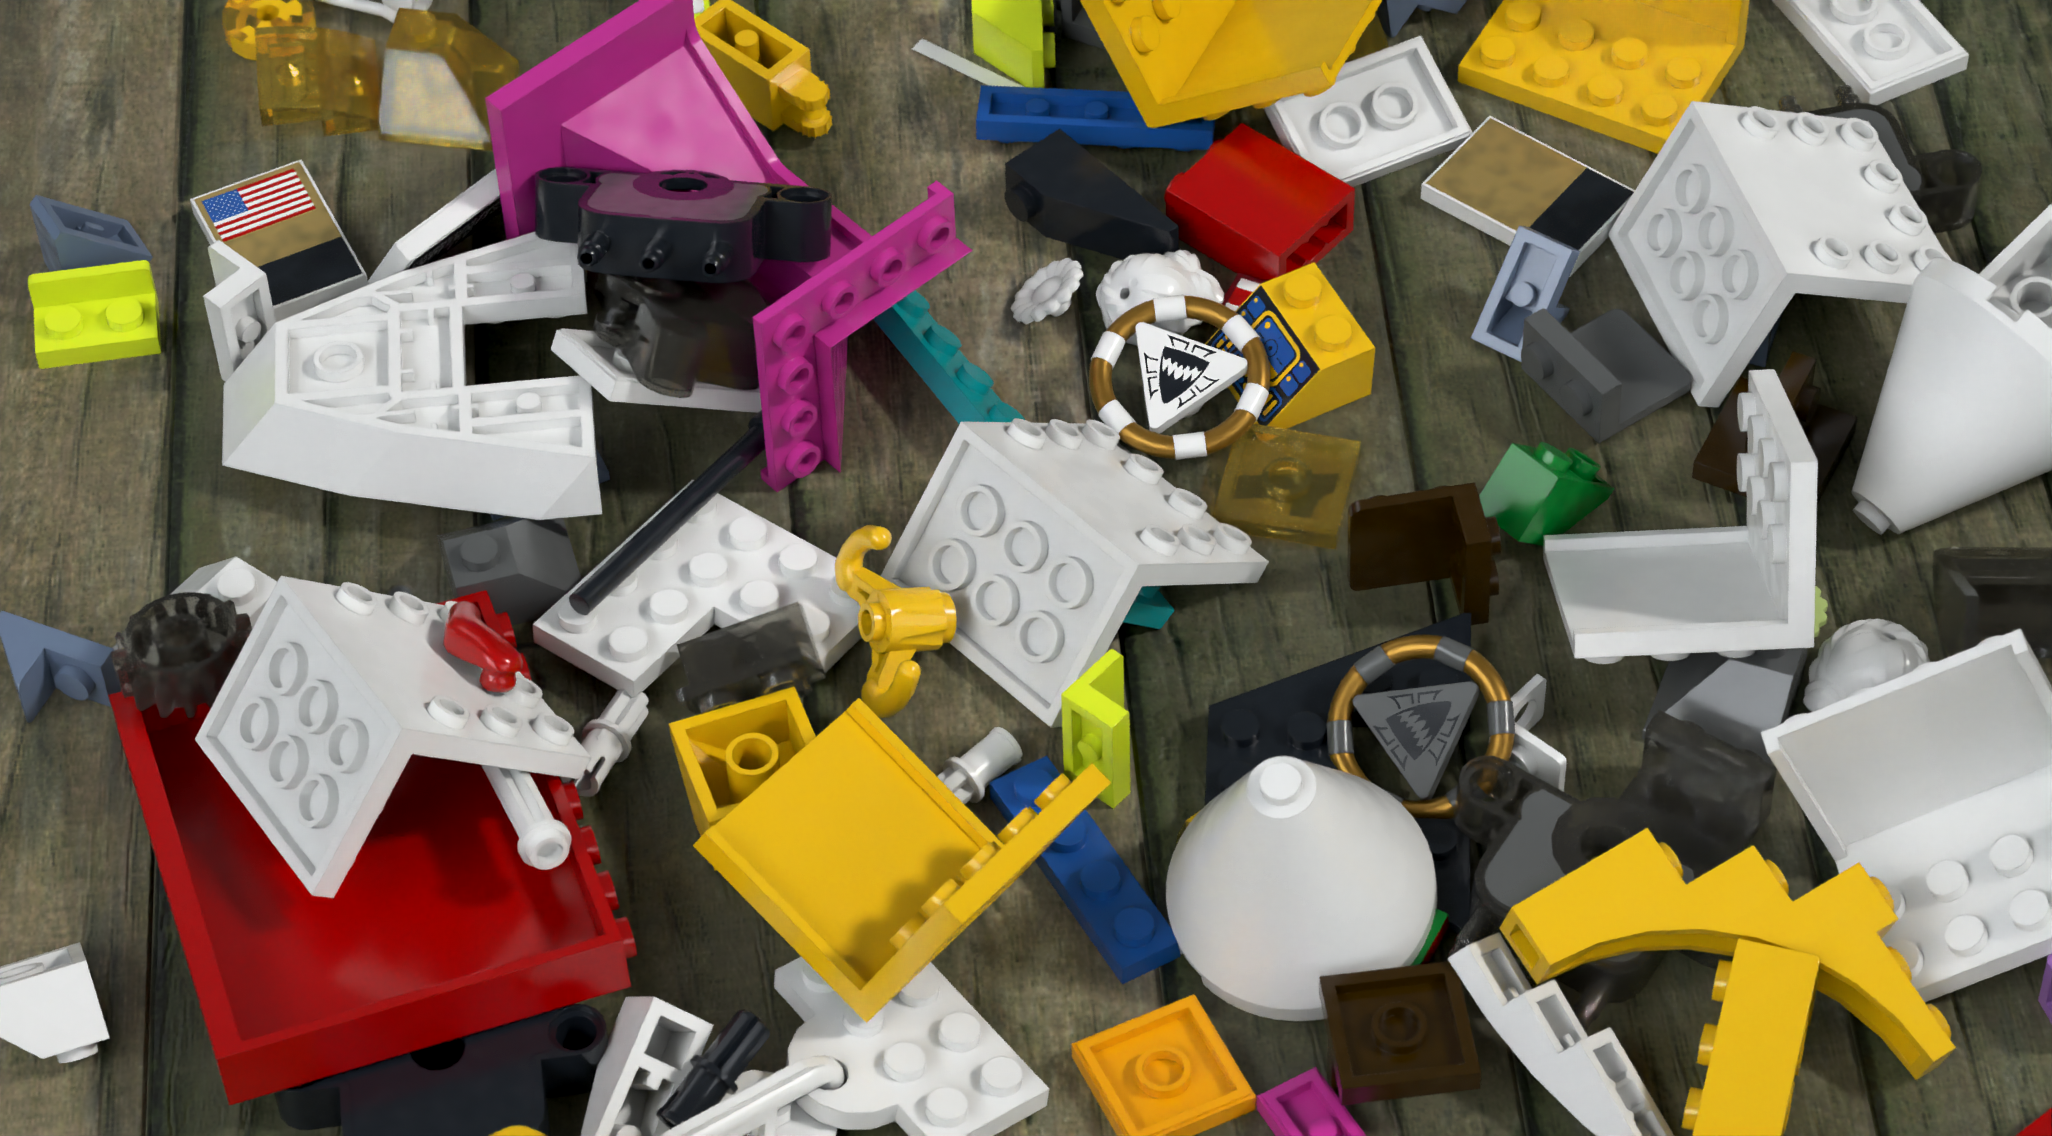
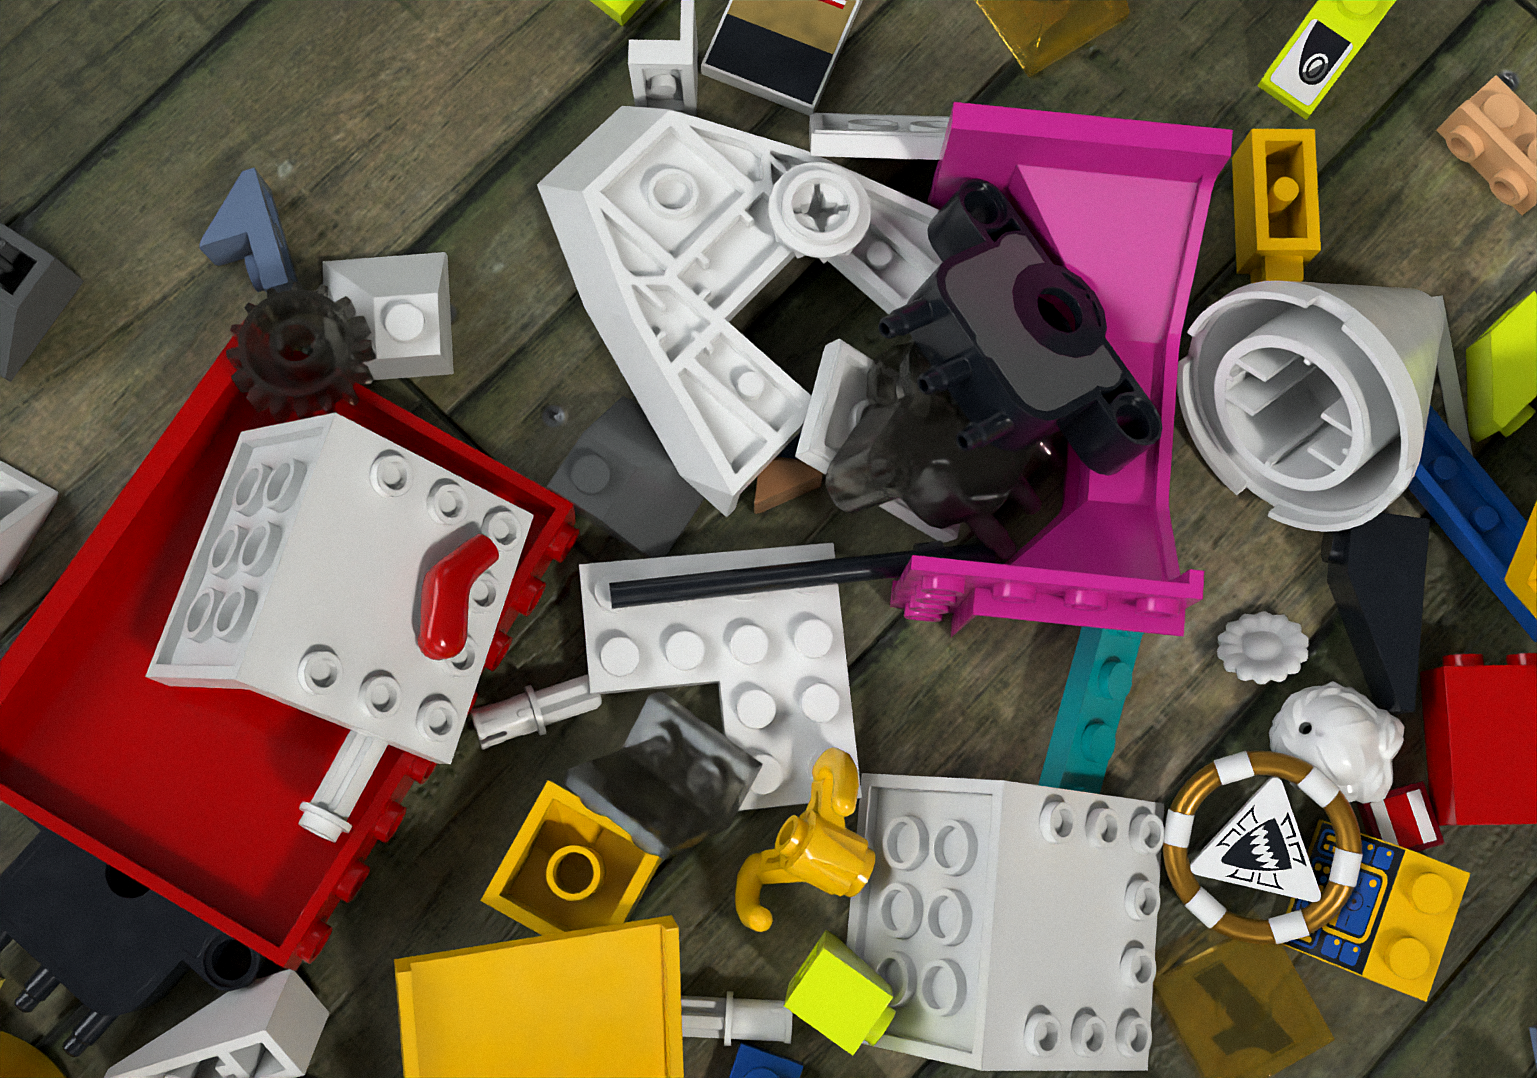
camera: 45 degrees right, 30 degrees up
none -> medium nougat slope [754,457,823,514]
none -> white gear [767,162,871,264]
none -> neon yellow slope [784,930,896,1056]
none -> white cone [1177,280,1444,532]

